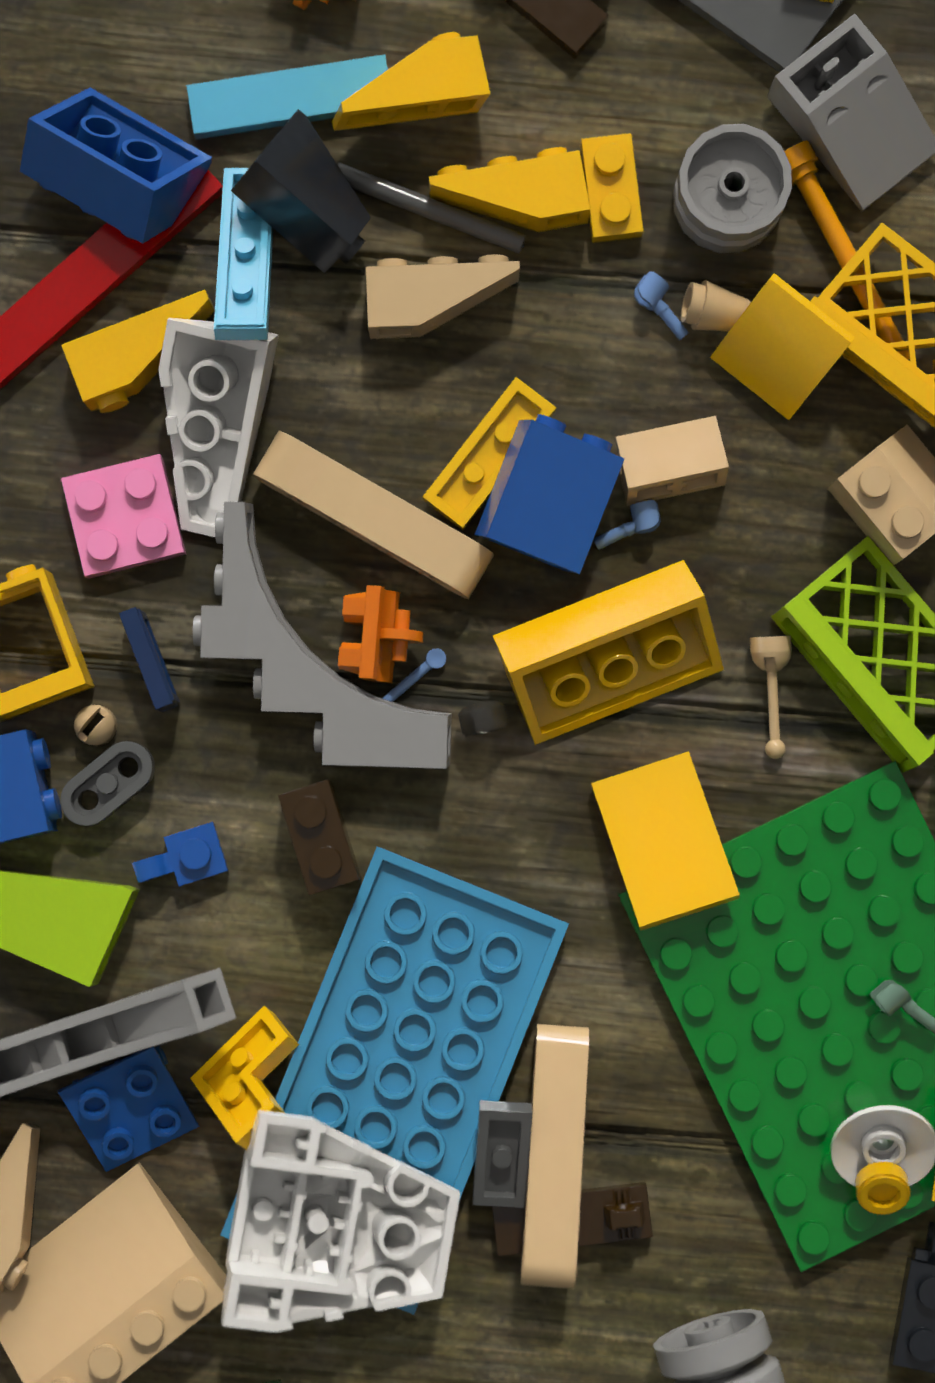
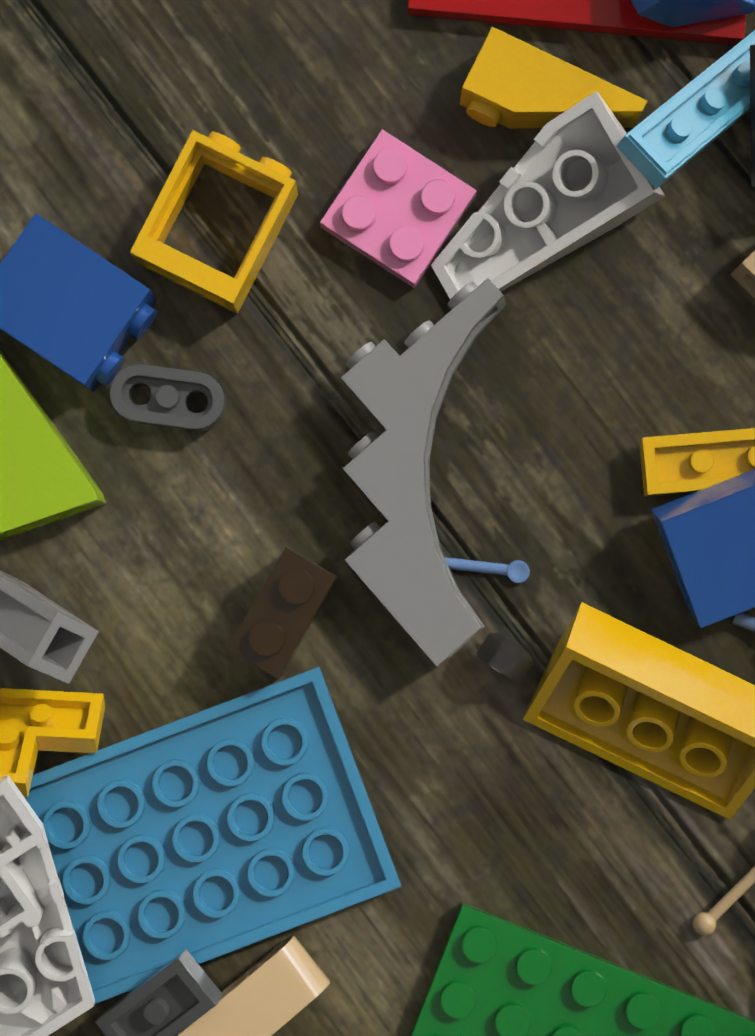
camera: 45 degrees right, 0 degrees up
tan hinge [74,705,117,746] -> none
dark blue tile [119,607,180,713] -> none
blue plate [132,822,229,886] -> none
tan beam [253,431,494,599] -> none
orange hips [338,585,424,683] -> none
yellow tile [591,751,740,931] -> none

